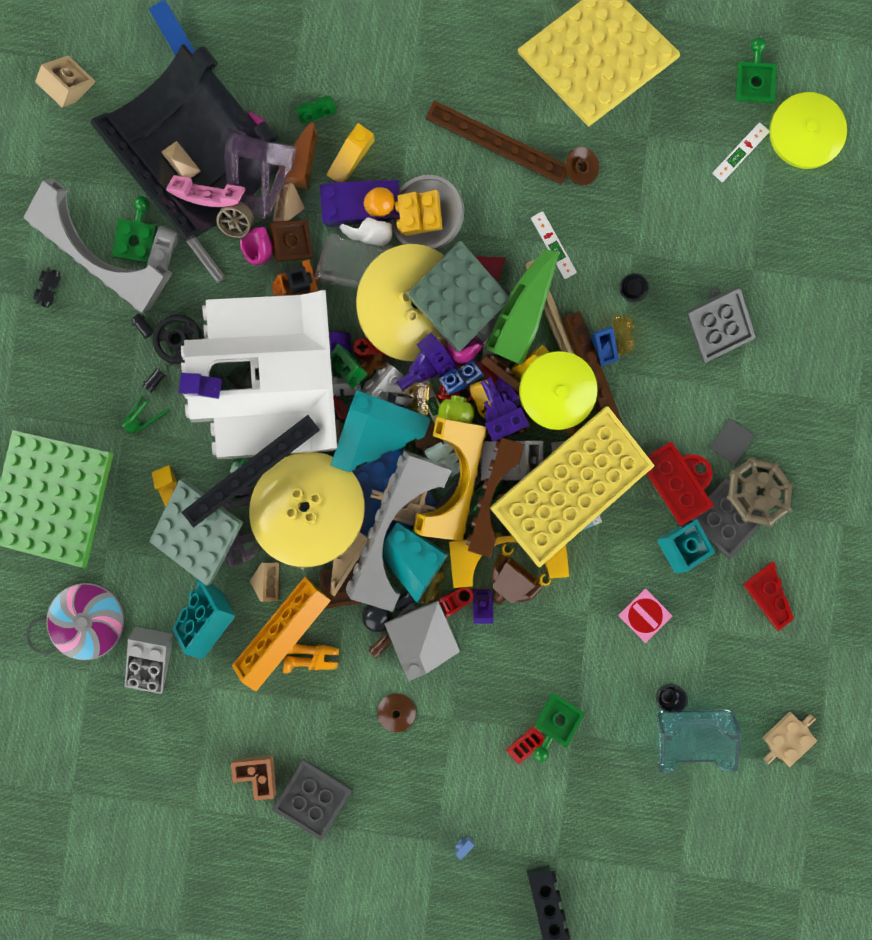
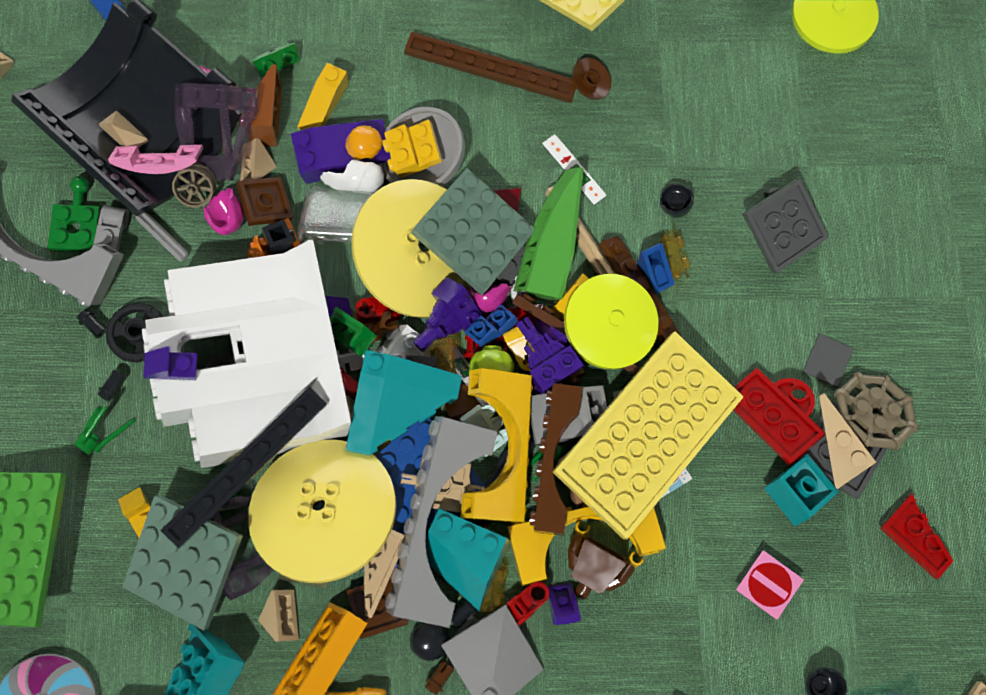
camera: 15 degrees left, 15 degrees down
white sticker [712,122,770,182] -> none
none -> tan wing [819,393,876,489]

